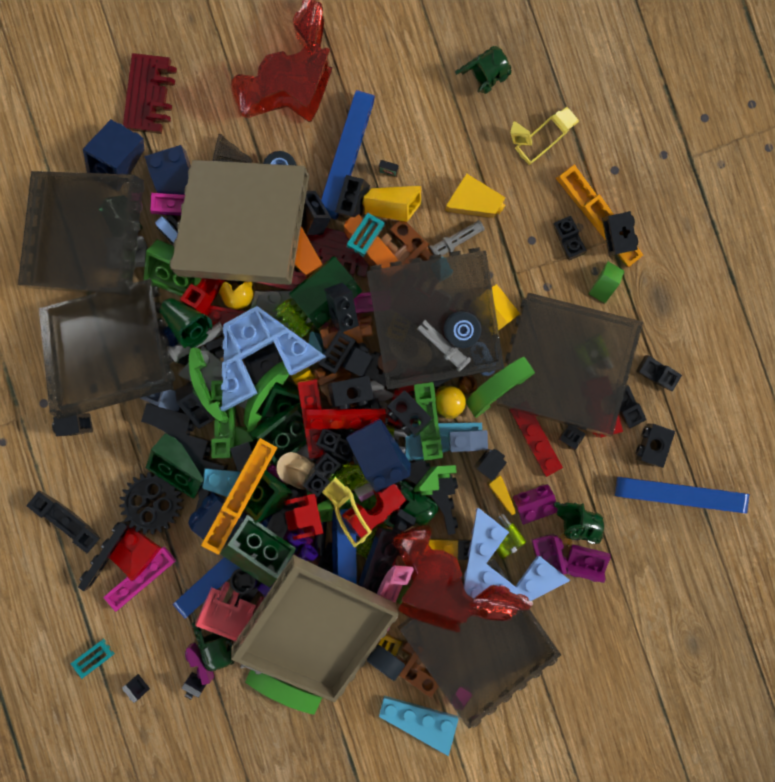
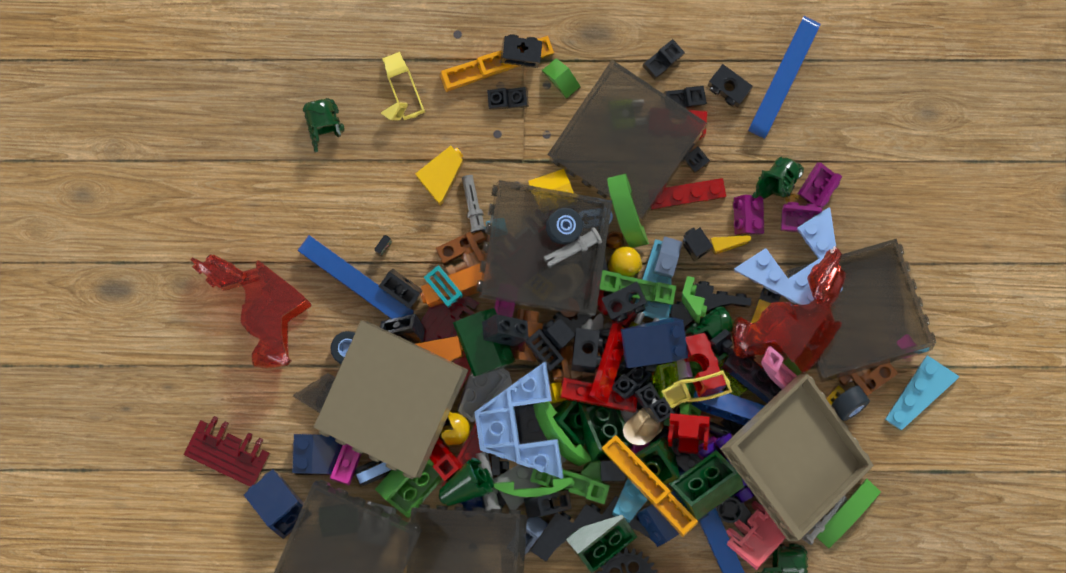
camera: 75 degrees left, 5 degrees down
clear neon green piece [272,298,313,338] -> none
medium azure slope [309,332,325,354] -> none
yellow slope [362,186,421,222] -> none
clear neon green piece [496,514,527,559] -> none

